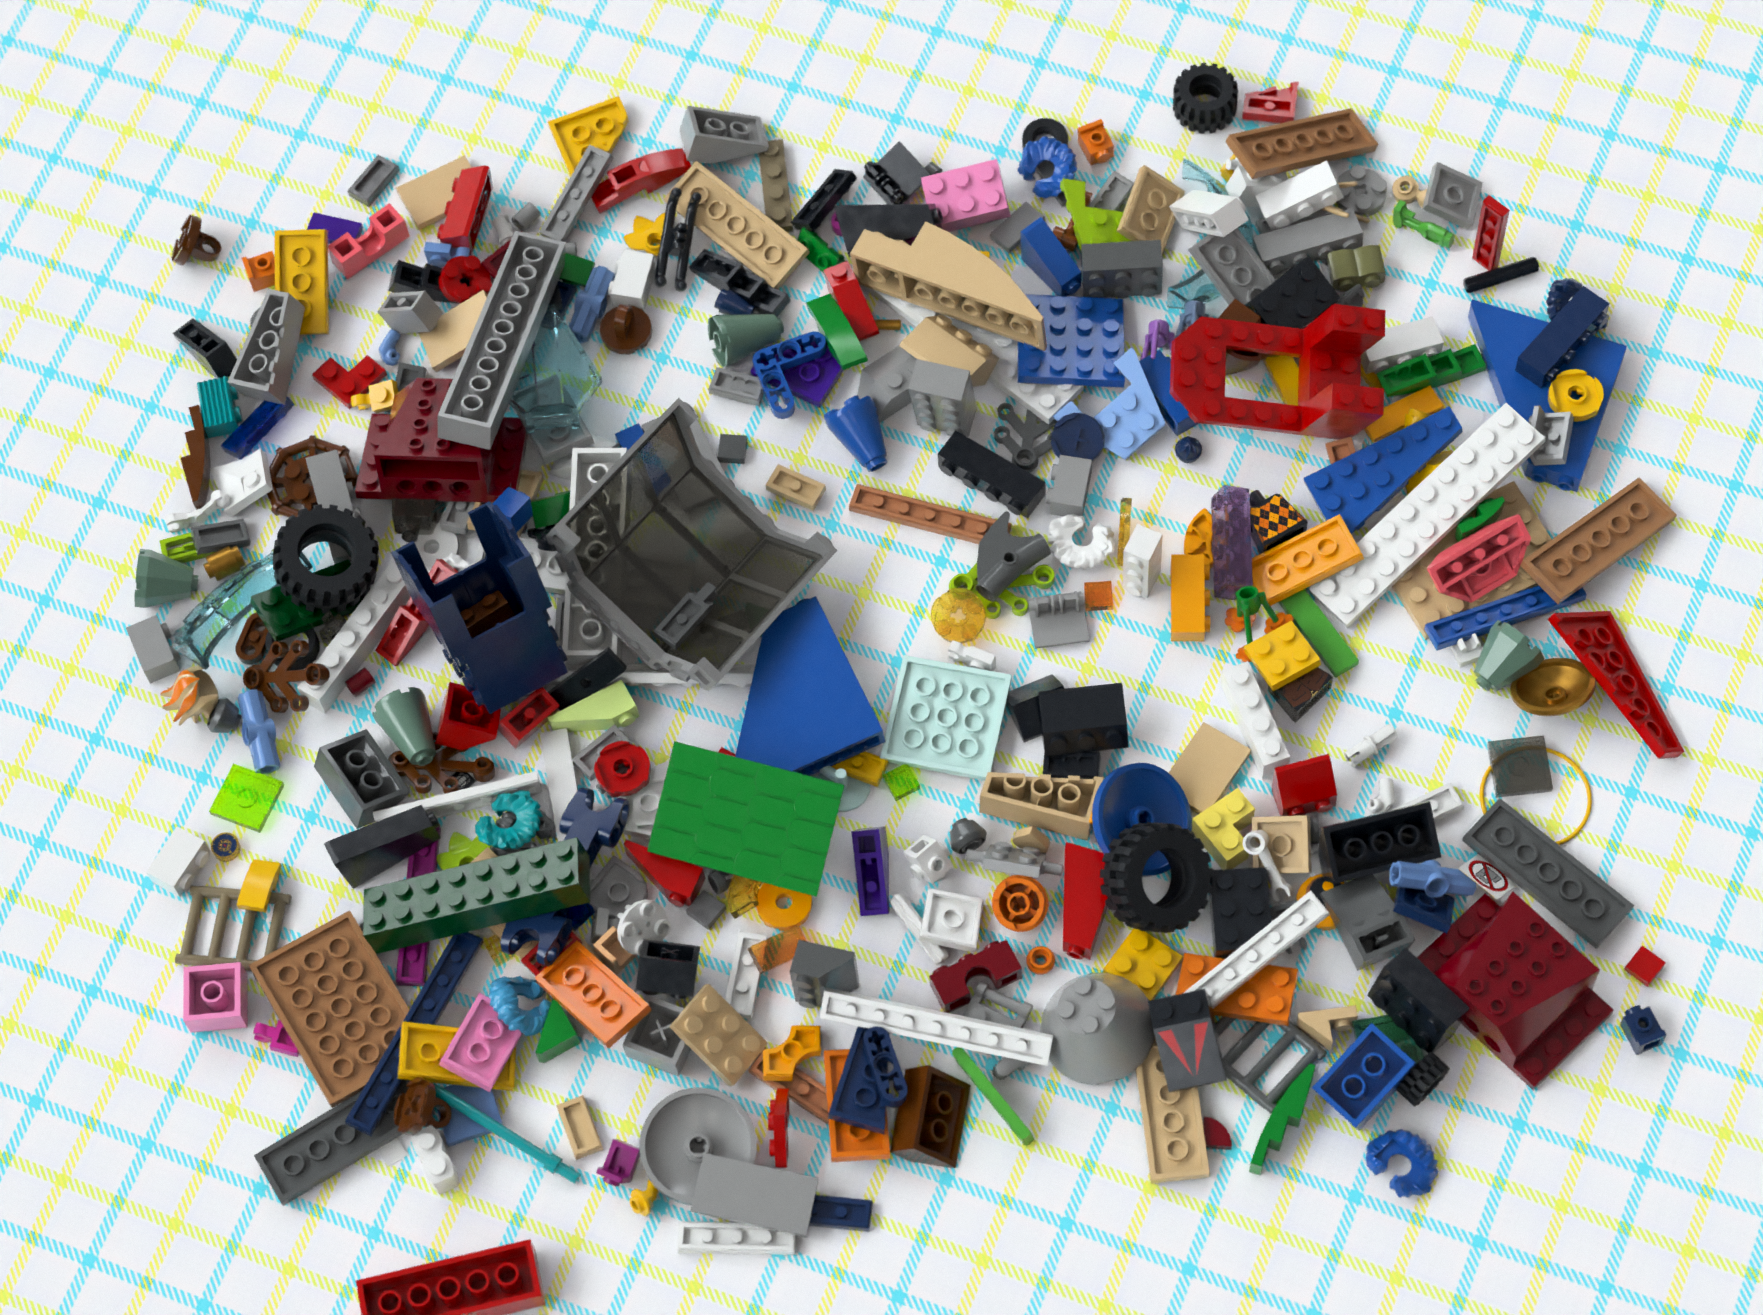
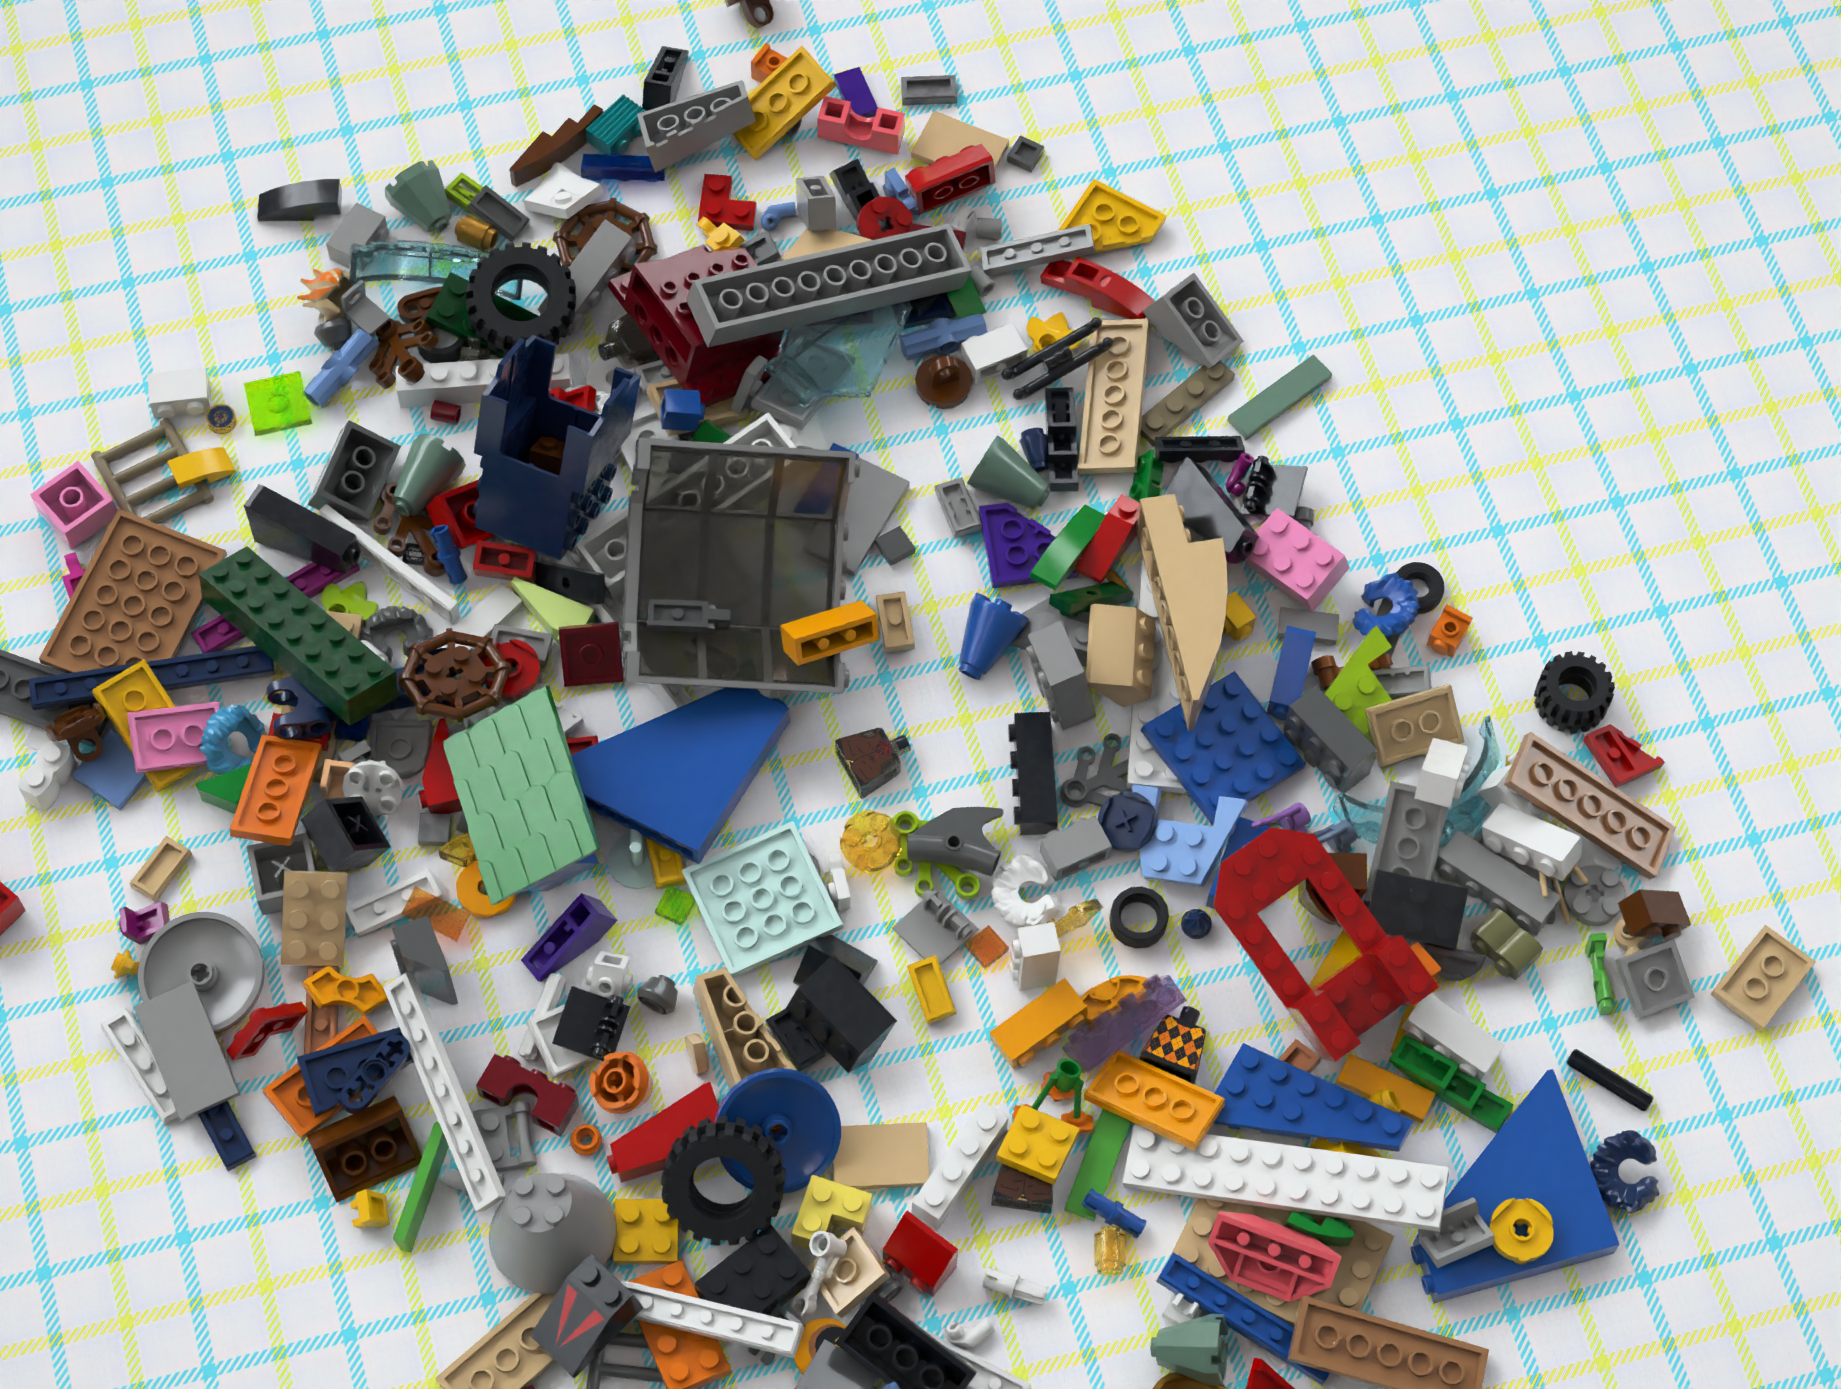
camera: 45 degrees right, 0 degrees up
white piece [165,489,230,532] -> none
teal bar [433,1083,581,1184] -> none
teal piece [475,790,542,850] -> none
blue beam [752,331,827,419] -> none
nougat tile [849,484,1011,544] -> none
light grey plate [966,842,1063,878] -> none
red tile [1472,195,1510,271] -> none
dark blue brick [1515,286,1610,388] -> none
none -> black slope [257,179,342,221]
none -> light grey bracket [341,280,389,336]
none -> yellow tile [350,1189,390,1229]
none -> reddish brown plate [397,628,512,723]
none -> blue pin [430,524,468,585]
none -> black hinge [552,986,630,1062]
none -> dark red tile [559,622,624,687]
none -> light grey plate [731,355,768,415]
none -> light orange brick [780,600,879,666]
none -> torso [835,727,911,799]
none -> yellow tile [907,955,957,1025]
none -> dark grey tile [1007,135,1045,173]
none -> dark green tile [1049,581,1133,617]
none -> blue pin [1082,1188,1147,1238]
none -> clear yellow brick [1094,1226,1126,1276]
none -> black tyre [1109,886,1169,948]
none -> magenta arm [1225,453,1254,497]
none -> sand green tile [1227,354,1332,440]
none -> reddish brown brick [1618,889,1691,941]
none -> tan plate [1710,925,1816,1032]

